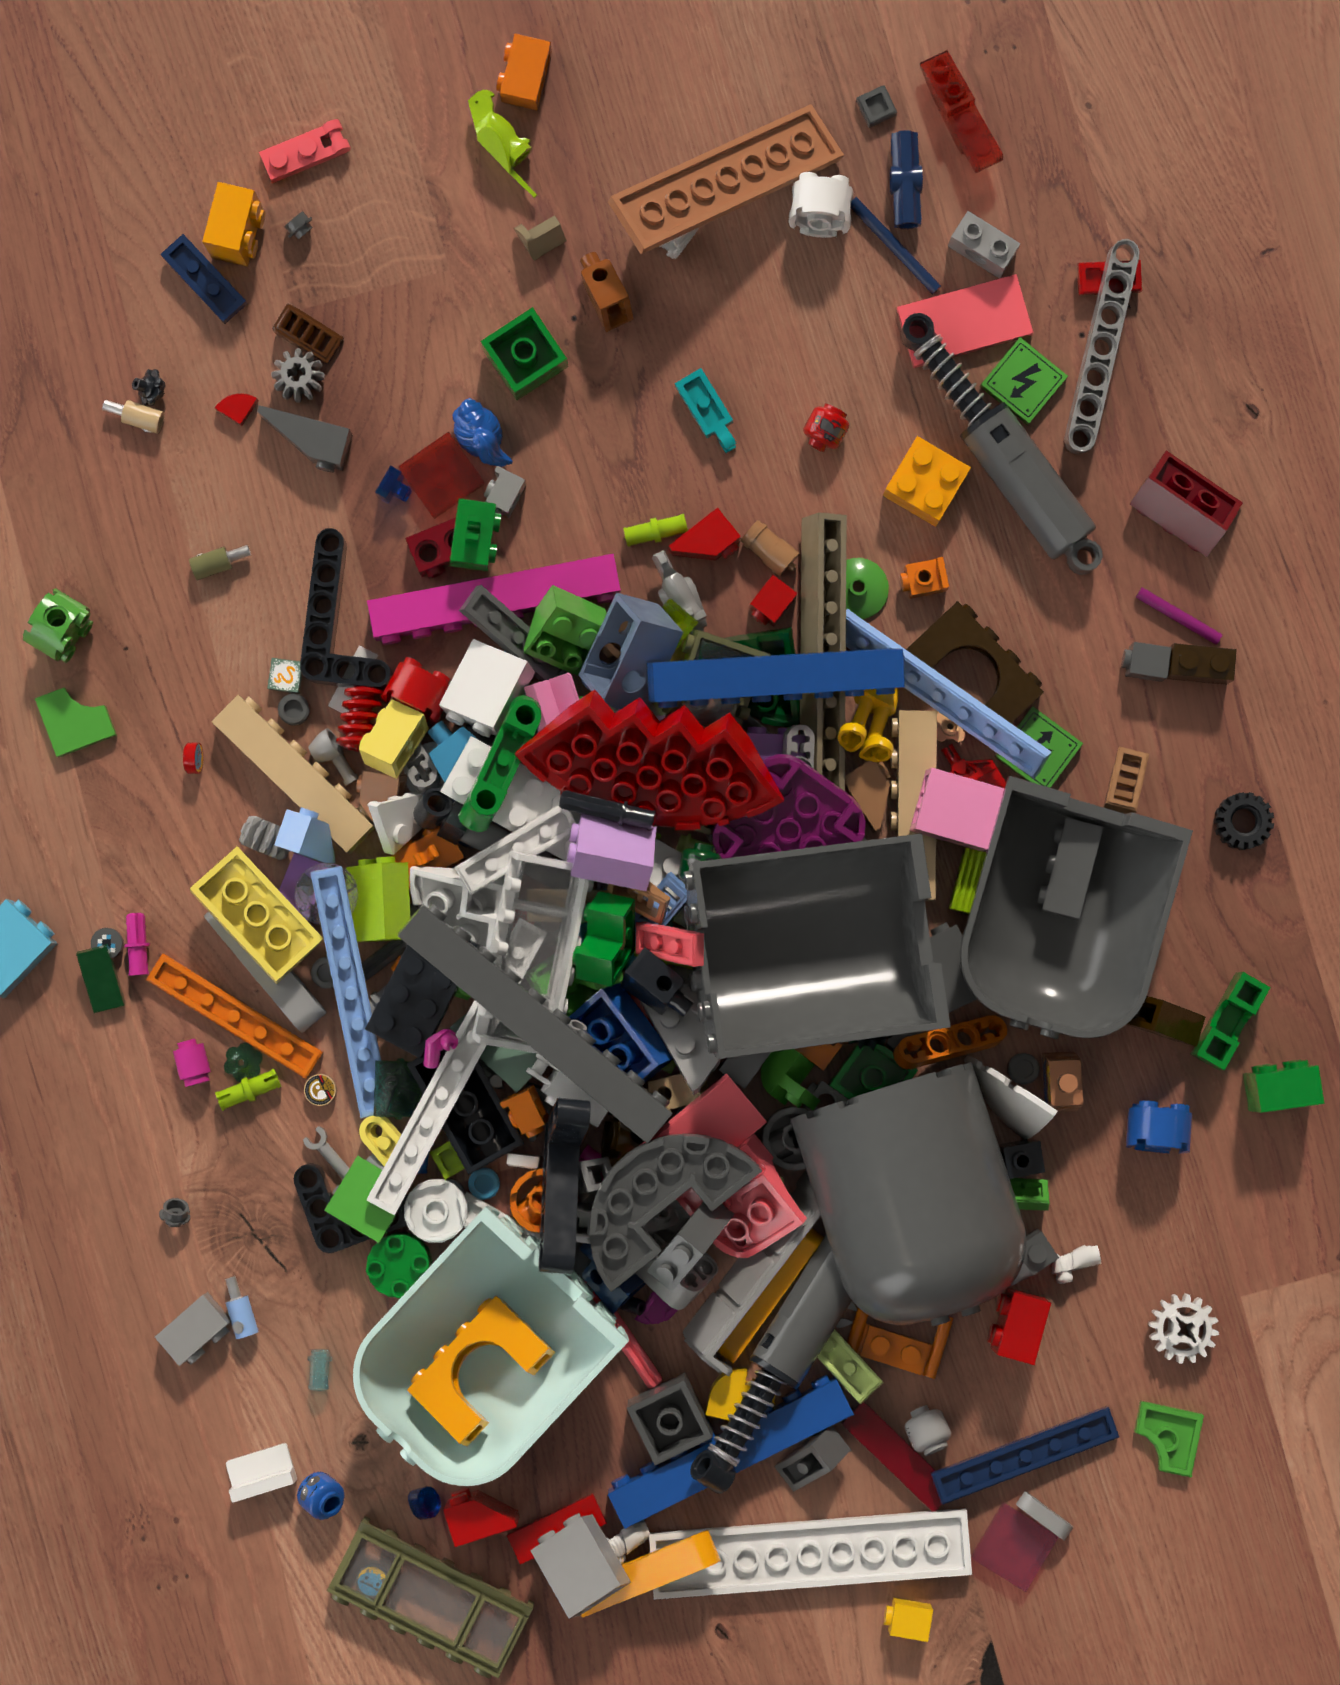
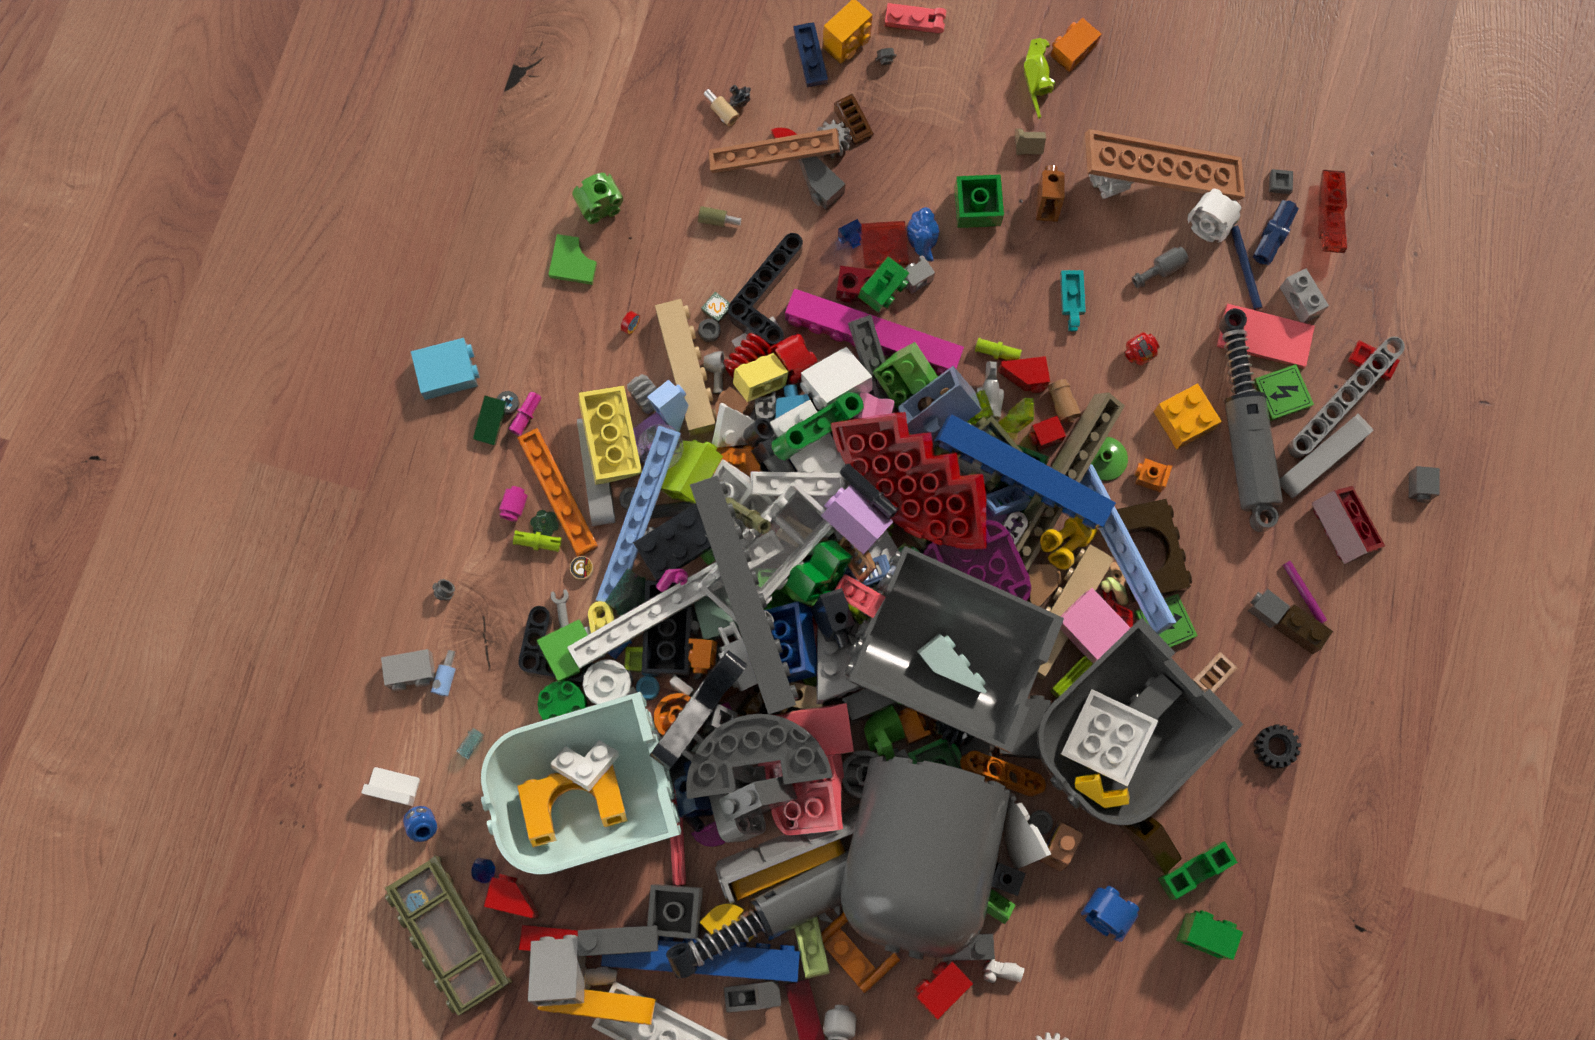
camera: 30 degrees right, 10 degrees down
none -> white plate [550,740,619,791]
none -> dark grey slope [578,926,658,956]
none -> nougat plate [709,128,840,173]
none -> olive pin [725,497,771,534]
none -> light aqua slope [917,634,987,694]
none -> medium blue slope [986,484,1031,516]
none -> clear neon green panel [998,398,1034,433]
none -> white plate [1061,689,1158,787]
none -> yellow slope [1075,773,1130,808]
none -> arm [1100,577,1128,605]
none -> dark grey piece [1132,246,1189,288]
none -> light grey beam [1279,413,1374,499]
none -> dark grey brick [1409,466,1440,503]

